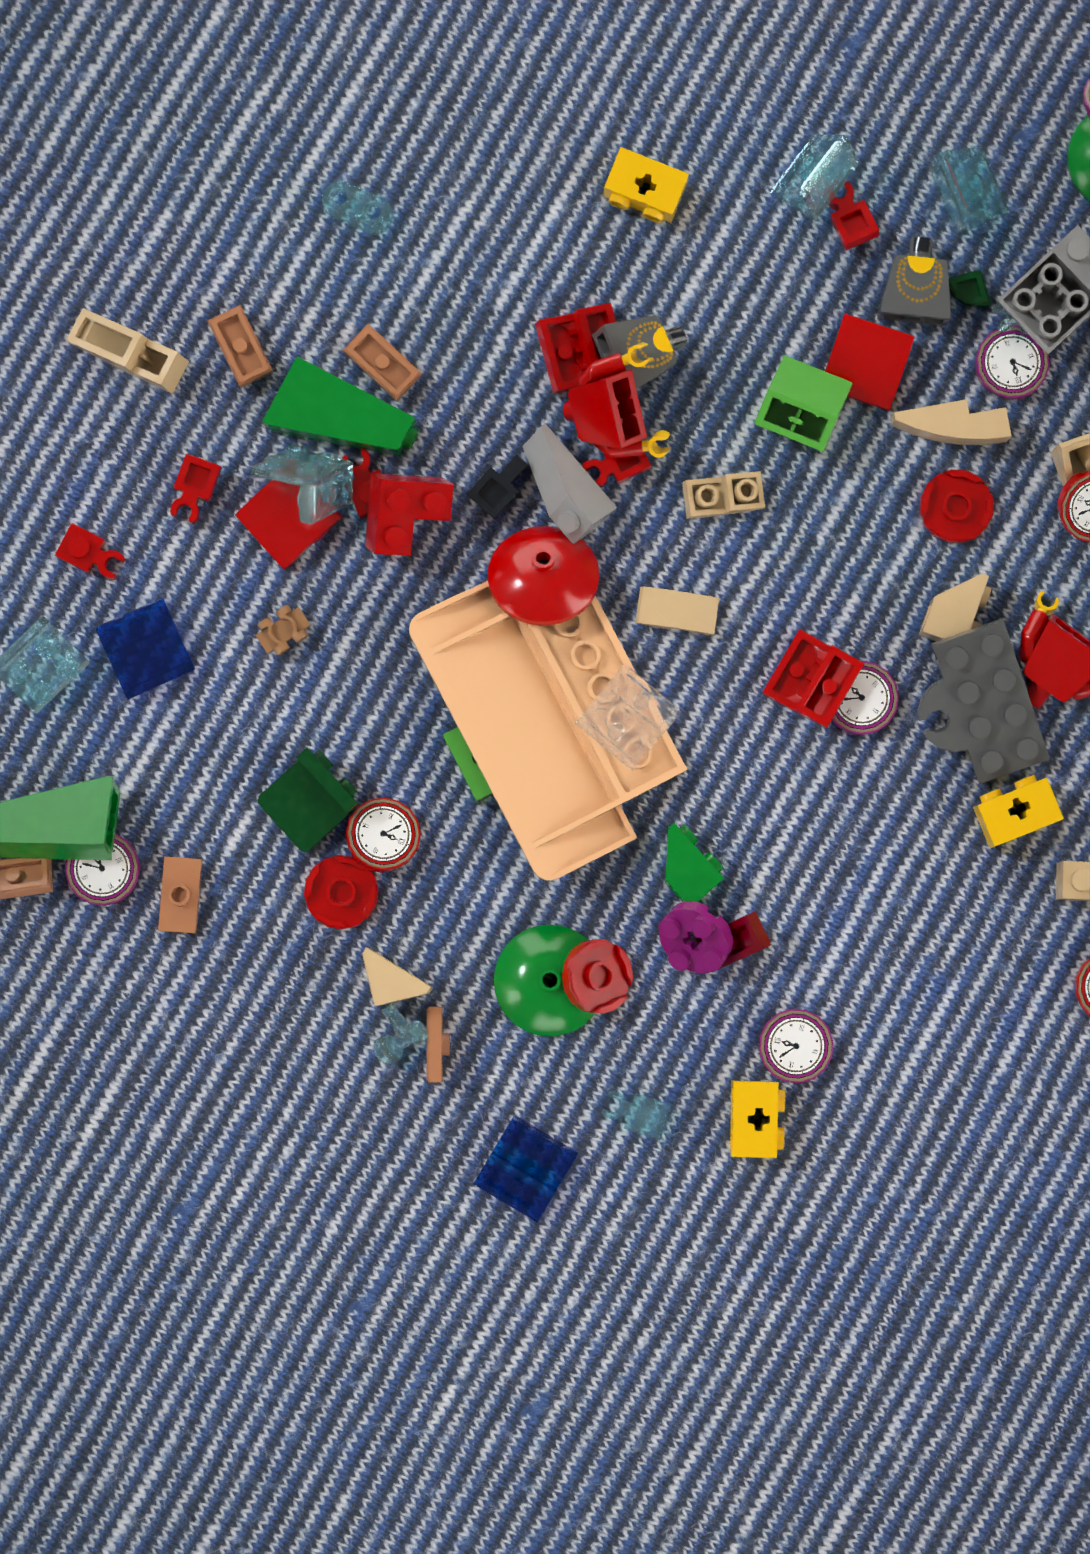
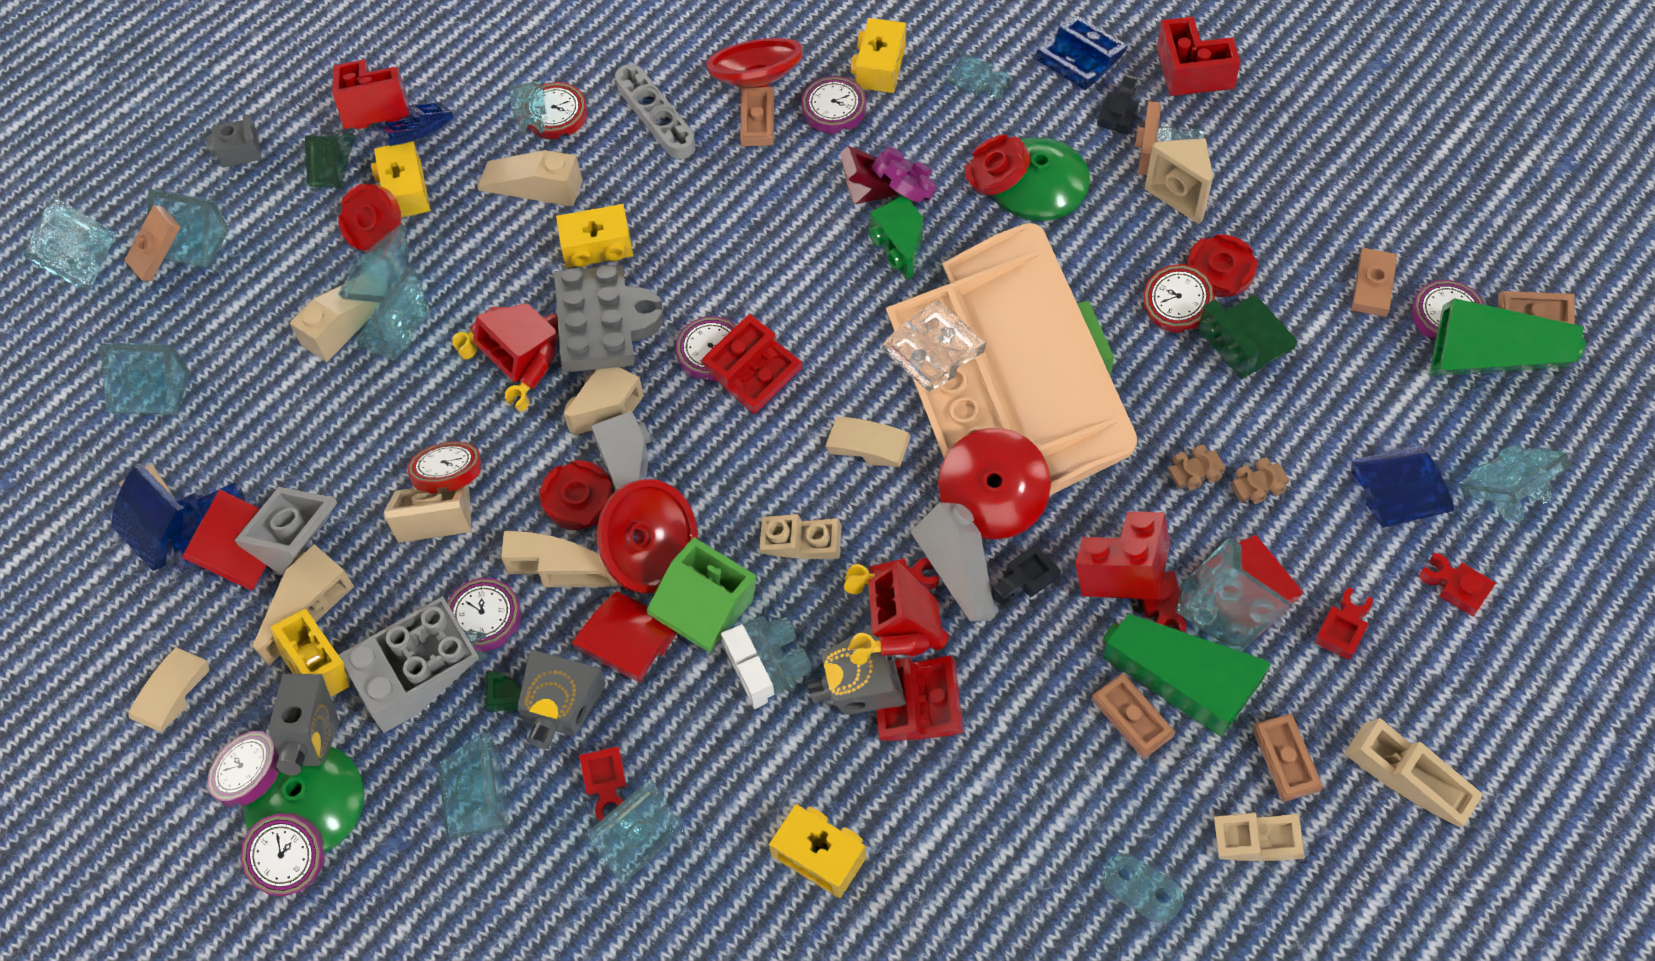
camera: 165 degrees left, 25 degrees down
none -> light grey slope [591,411,651,491]
none -> red dish [597,479,698,593]
none -> light grey beam [615,64,695,159]
none -> red dish [706,38,803,88]
none -> hips [721,616,812,710]
none -> nougat plate [740,87,774,146]
none -> black plate [1097,74,1140,135]
none -> red brick [1157,16,1241,96]
none -> medium nougat piece [1168,445,1226,491]
none -> tan slope [1214,813,1305,861]

